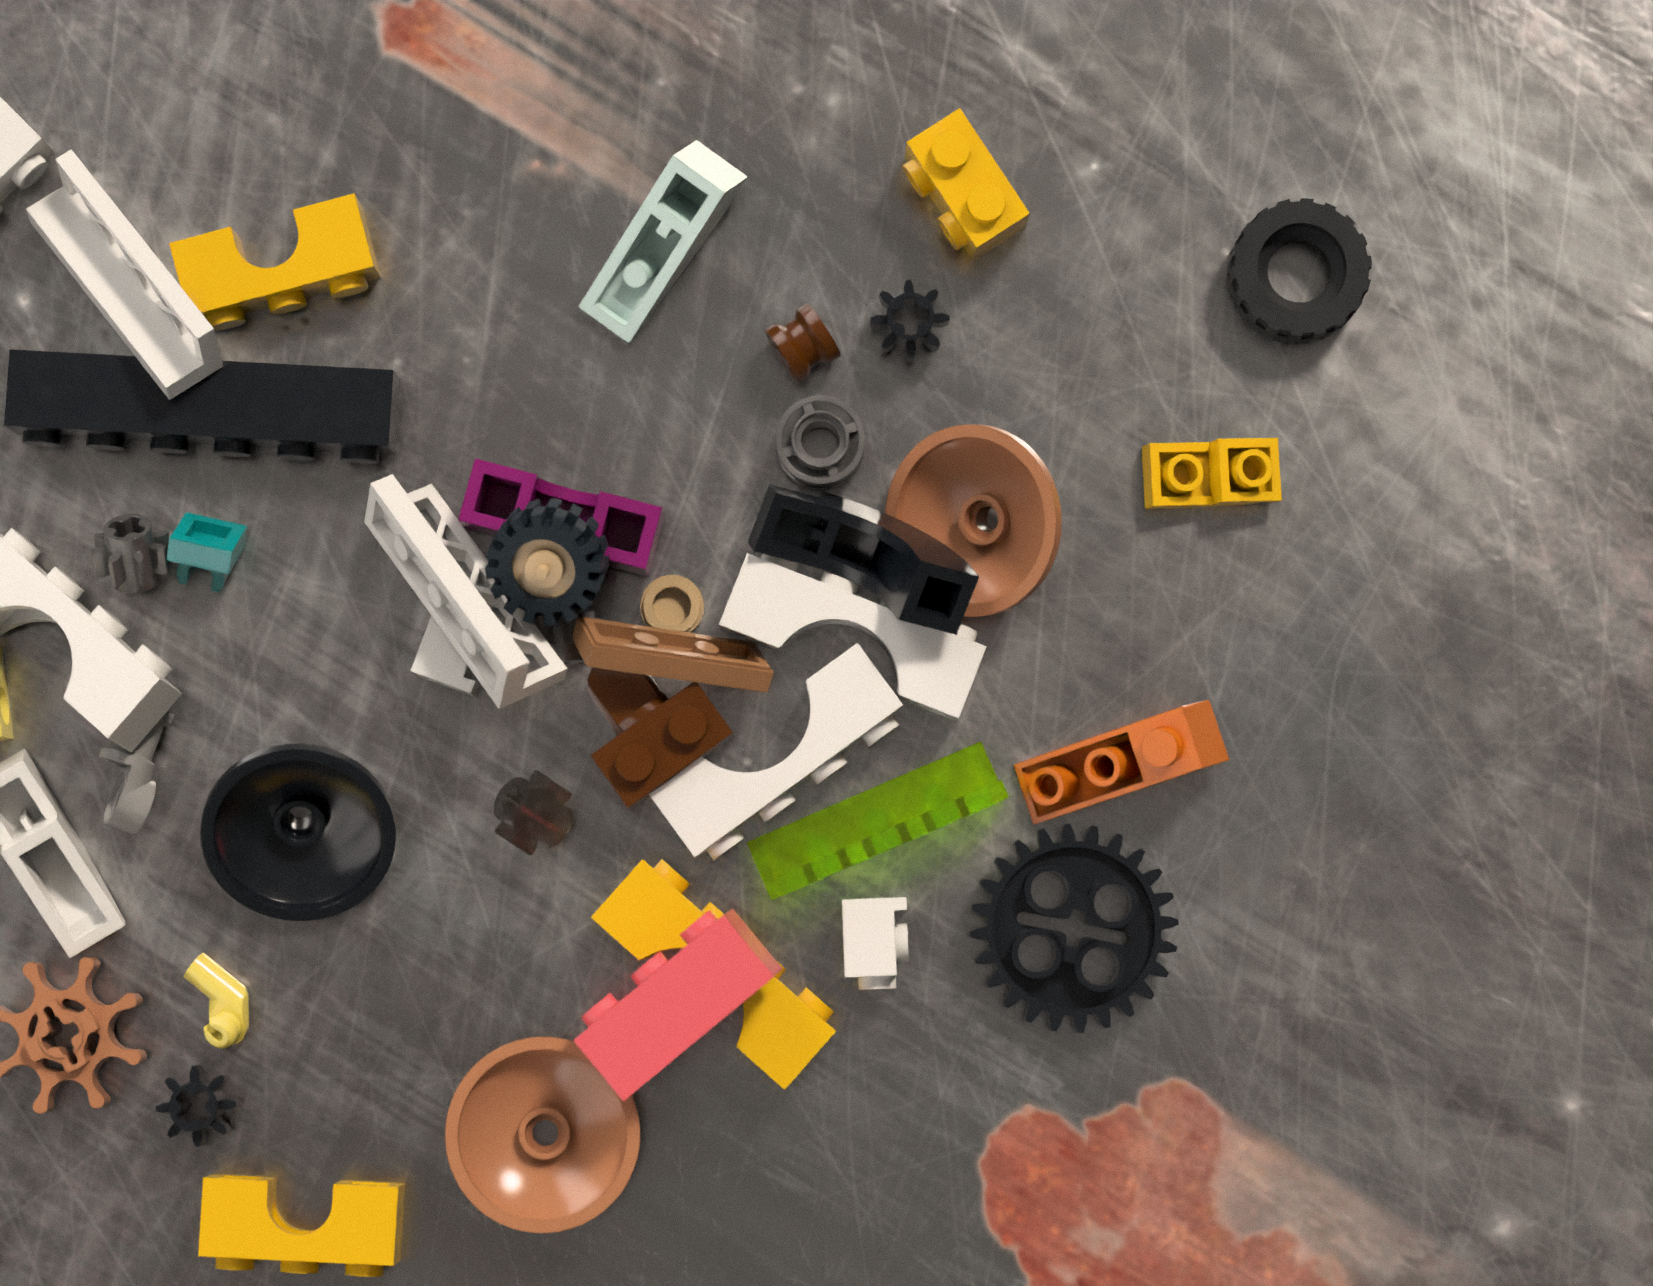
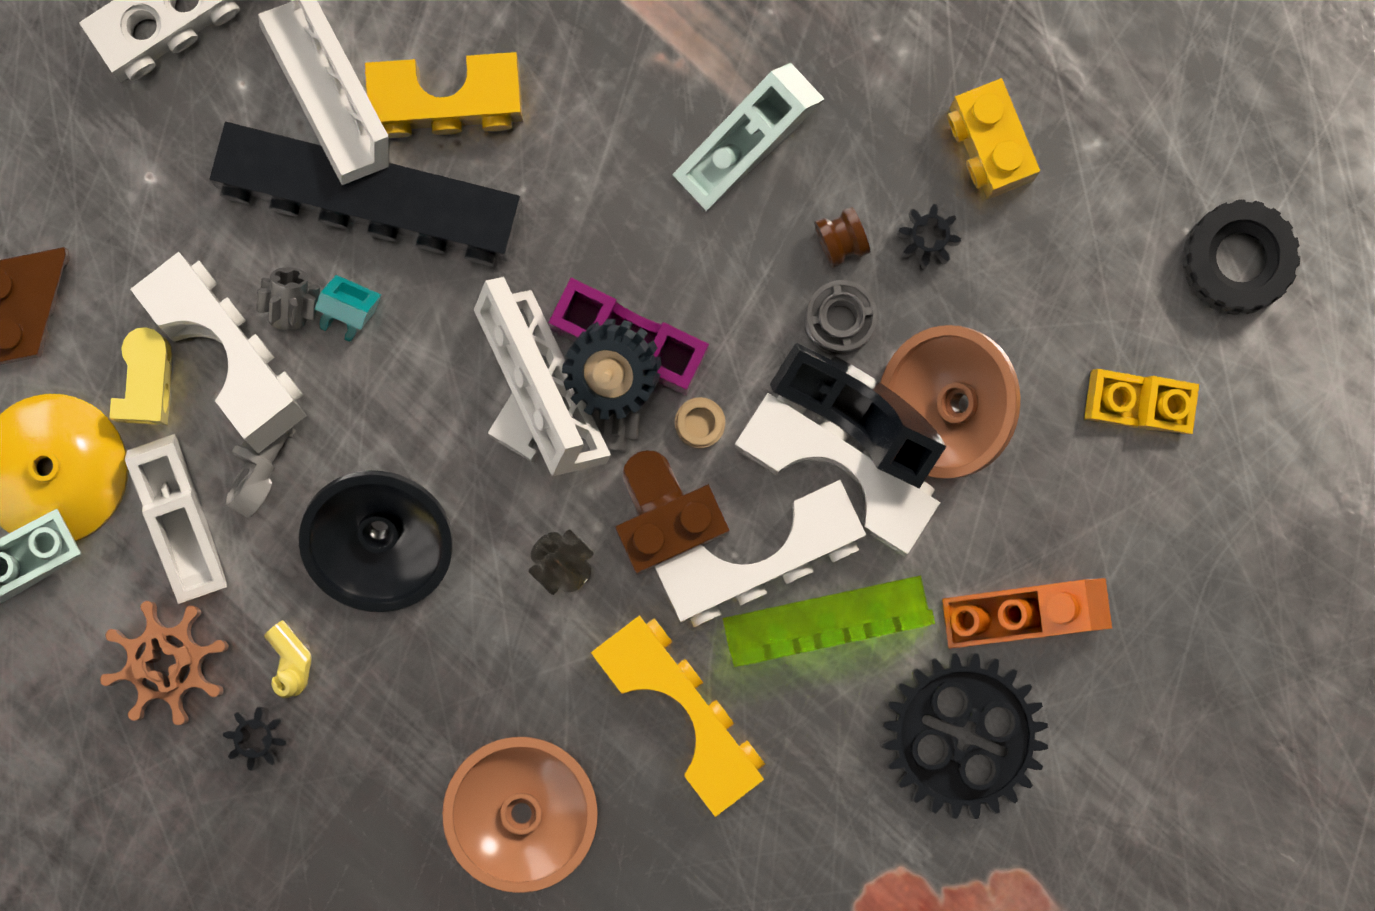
camera: 10 degrees right, 0 degrees up
yellow arch [198,1174,405,1277] -> none
medium nougat tile [572,617,774,693] -> none
coral wedge [573,909,782,1102] -> none
white brick [841,897,909,990] -> none

